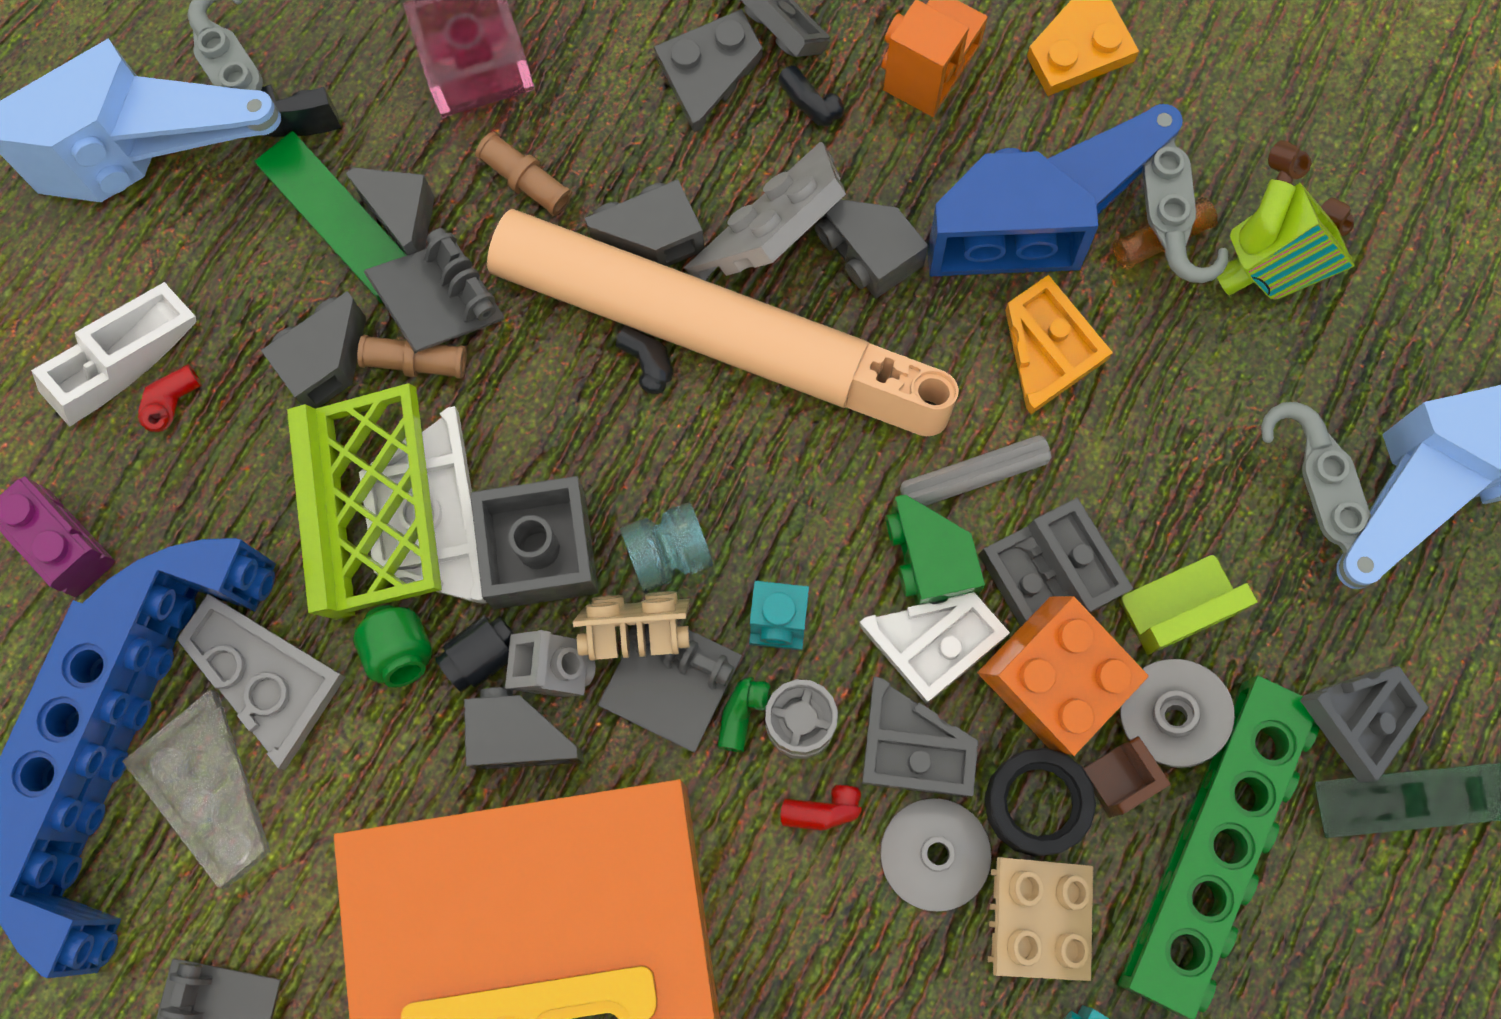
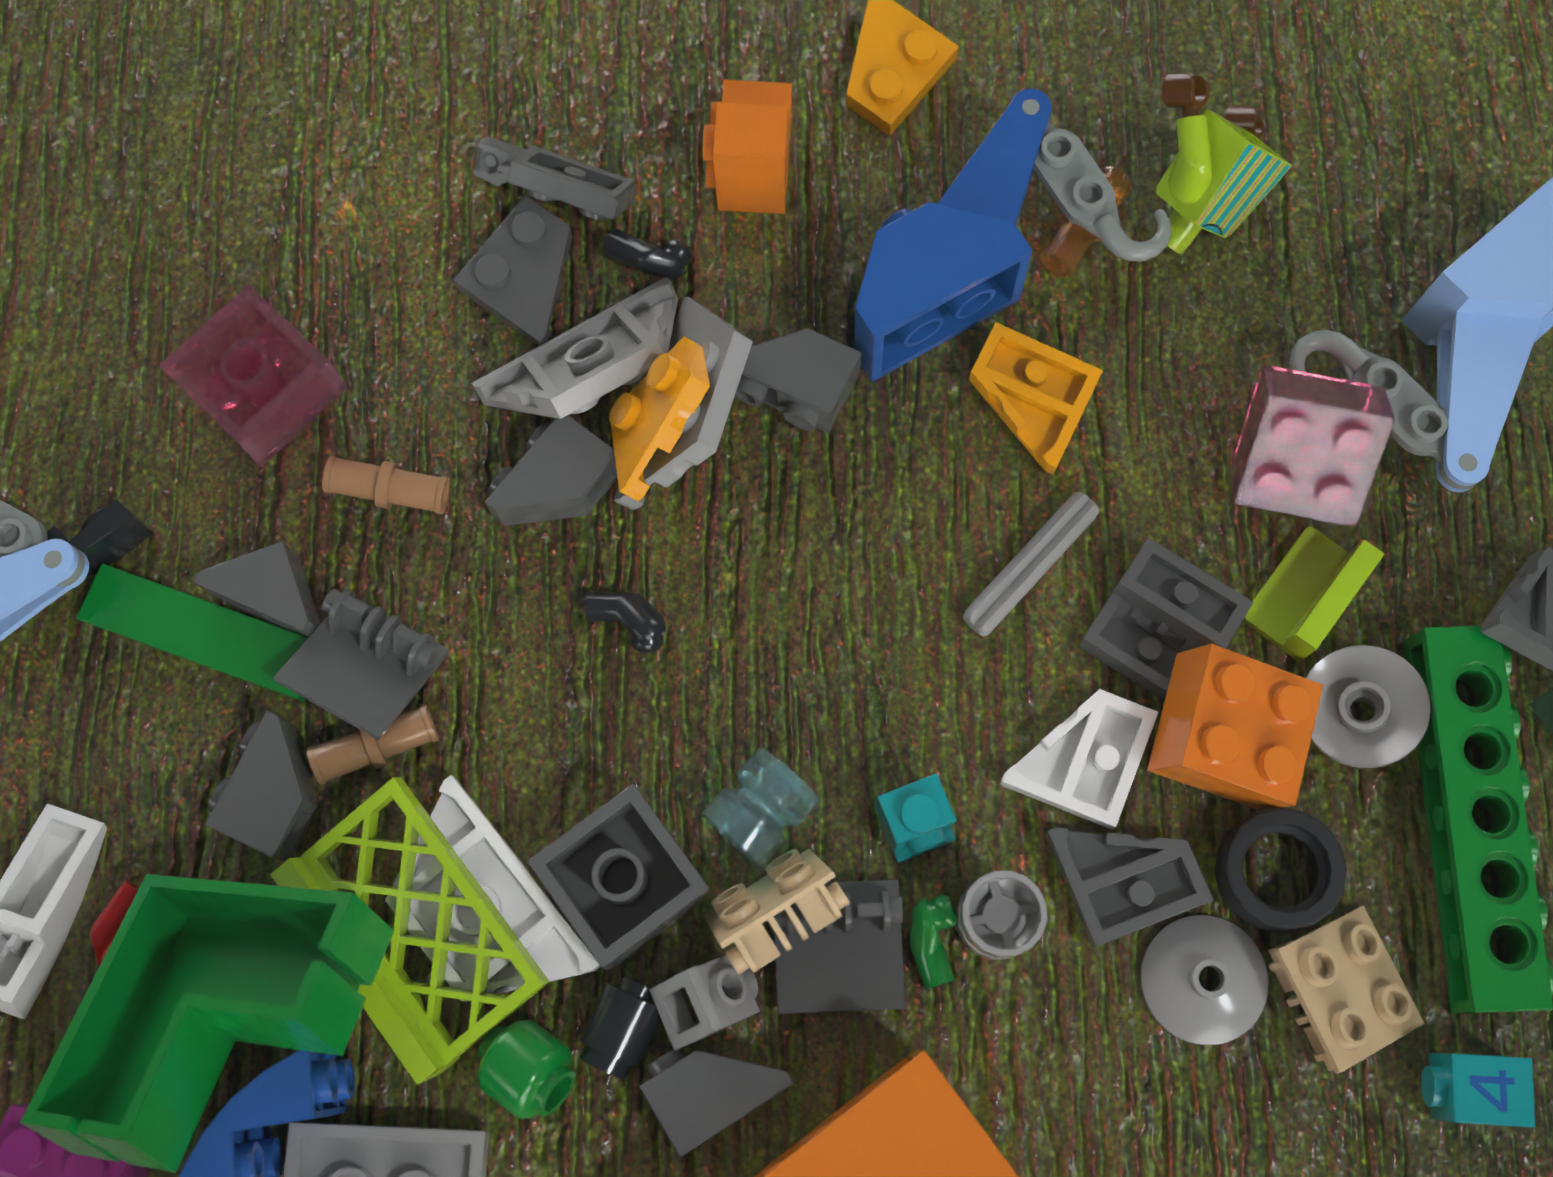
camera: 30 degrees left, 0 degrees up
light nougat piece [487,209,959,436] -> none
red arm [780,785,862,831] -> none
green slope [885,494,985,605] -> none
reddish brown panel [1083,736,1171,818] -> none
none -> green piece [20,874,394,1173]
none -> light grey wing [472,277,678,419]
none -> light orange wing [609,336,710,502]
none -> clear pink brick [1229,364,1395,527]

